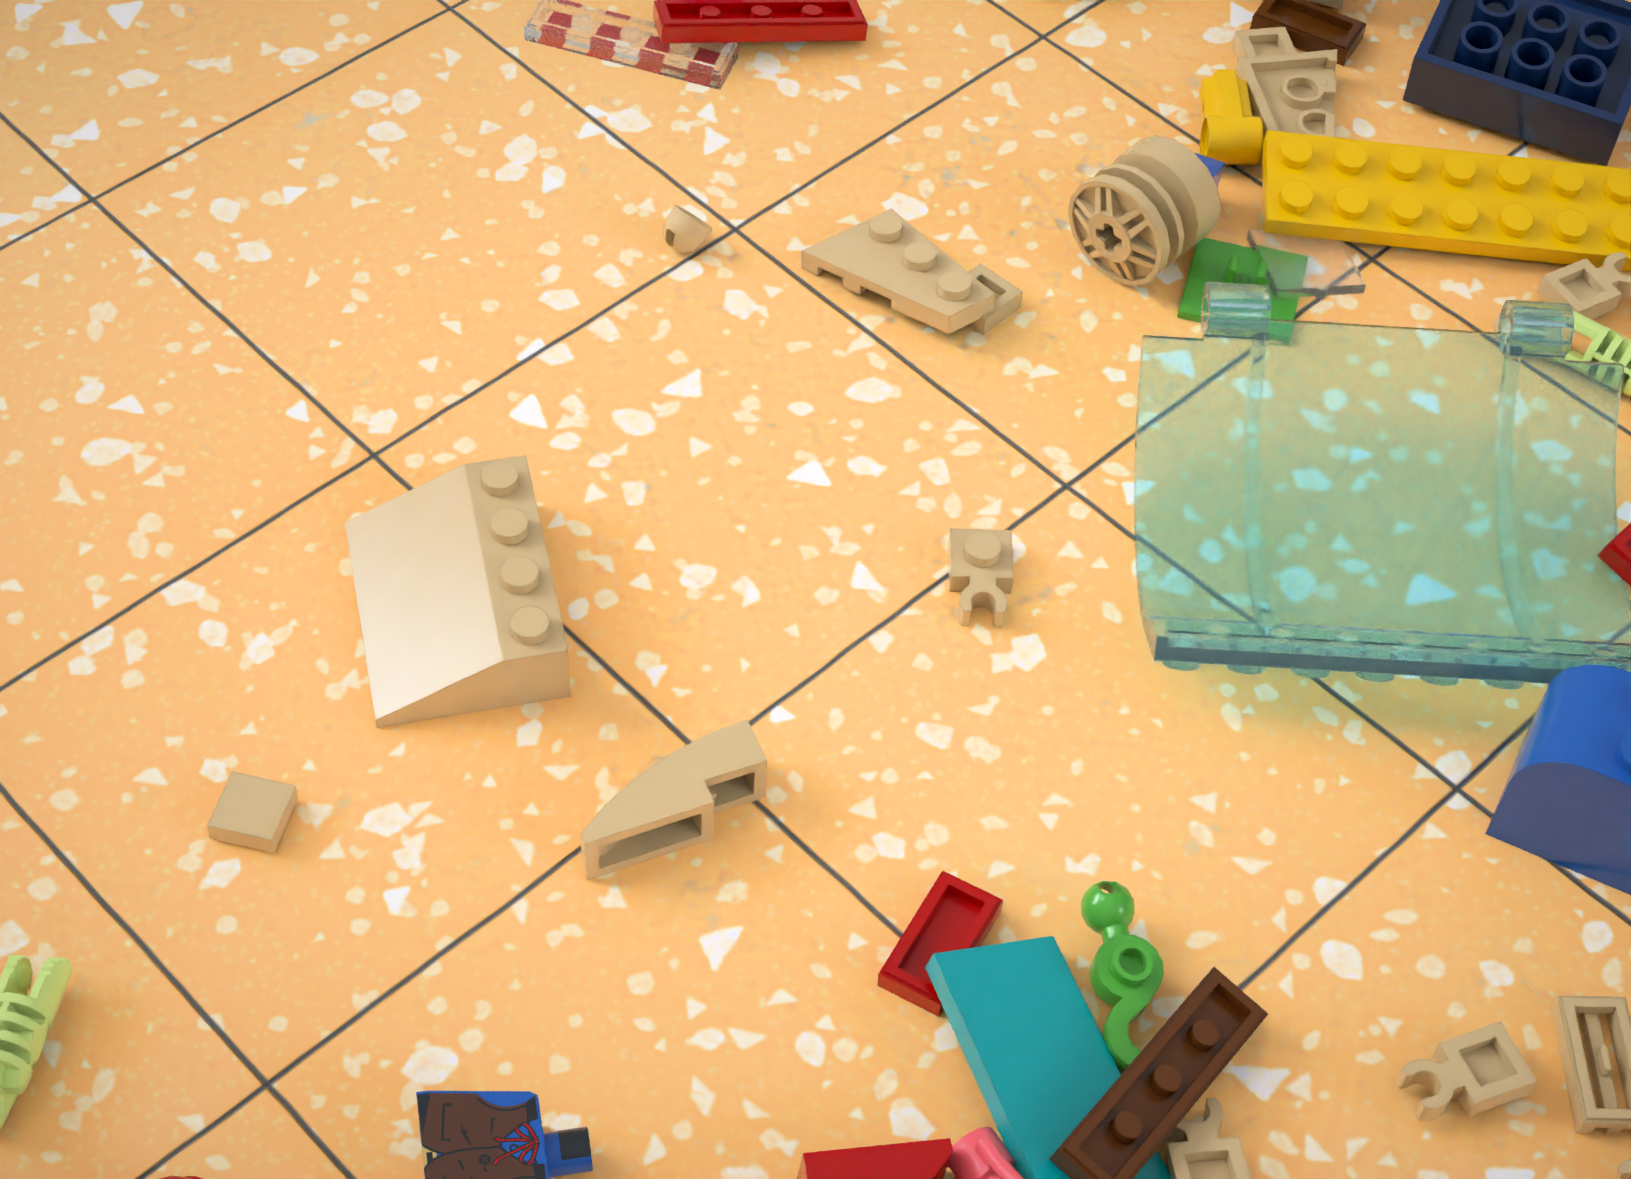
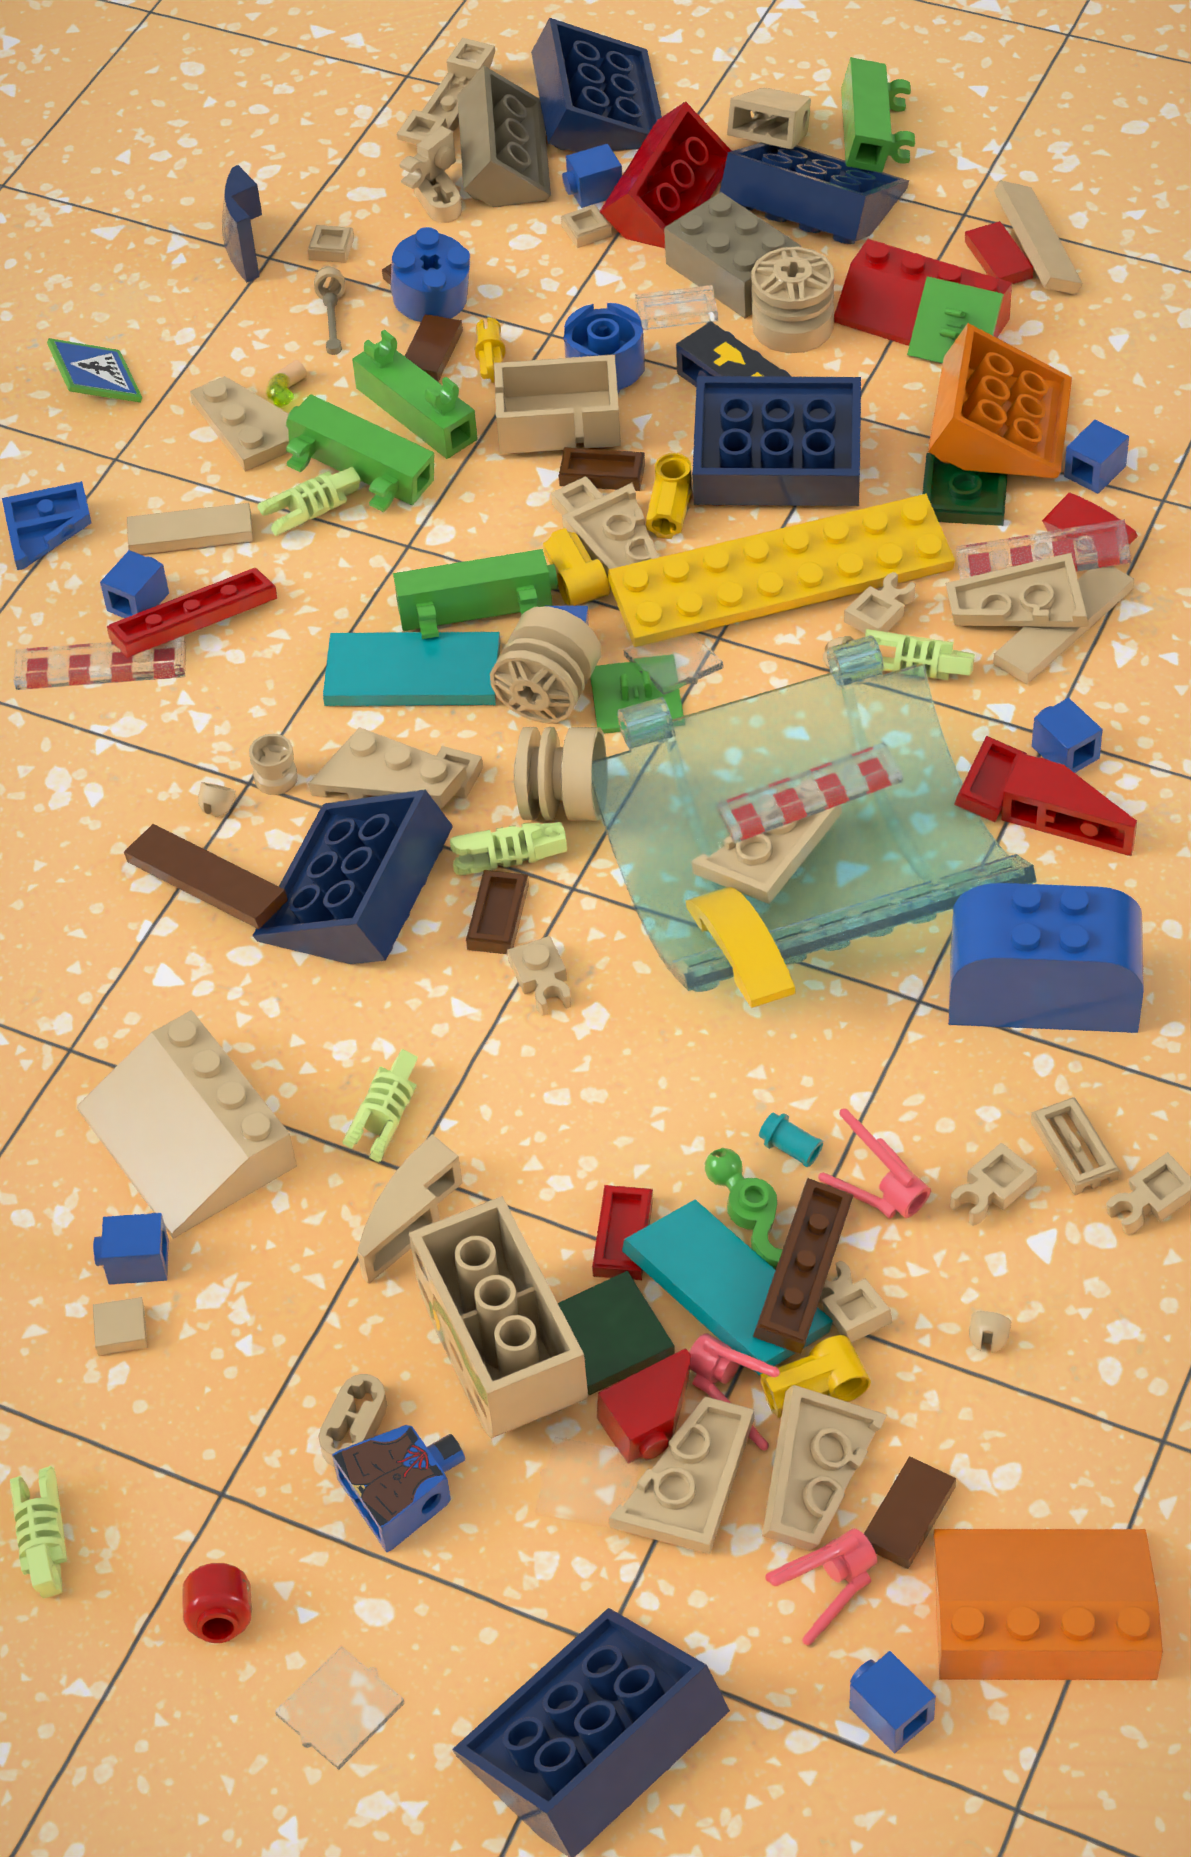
camera: 15 degrees left, 0 degrees up
none -> blue brick [93,1213,169,1285]
none -> reddish brown tile [123,824,288,930]
none -> tan wheel [249,734,298,795]
none -> dark blue slope [252,789,453,964]
none -> tan beam [318,1374,388,1467]
none -> teal tile [323,632,500,706]
none -> yellowish green hinge [342,1049,418,1163]
none -> bright green brick [393,549,558,639]
none -> tan brick [409,1196,588,1438]
none -> yellowish green hinge [450,822,567,875]
none -> reddish brown tile [466,870,529,955]
none -> tan wheel [513,727,607,821]
none -> dark green tile [558,1271,675,1396]
none -> yellow piece [646,453,692,539]
none -> yellow slope [685,887,796,1008]
none -> tan wing [691,786,842,904]
none -> clear tile [717,742,903,844]
none -> teal pin [759,1112,823,1167]
none -> coral plant [818,1108,931,1219]

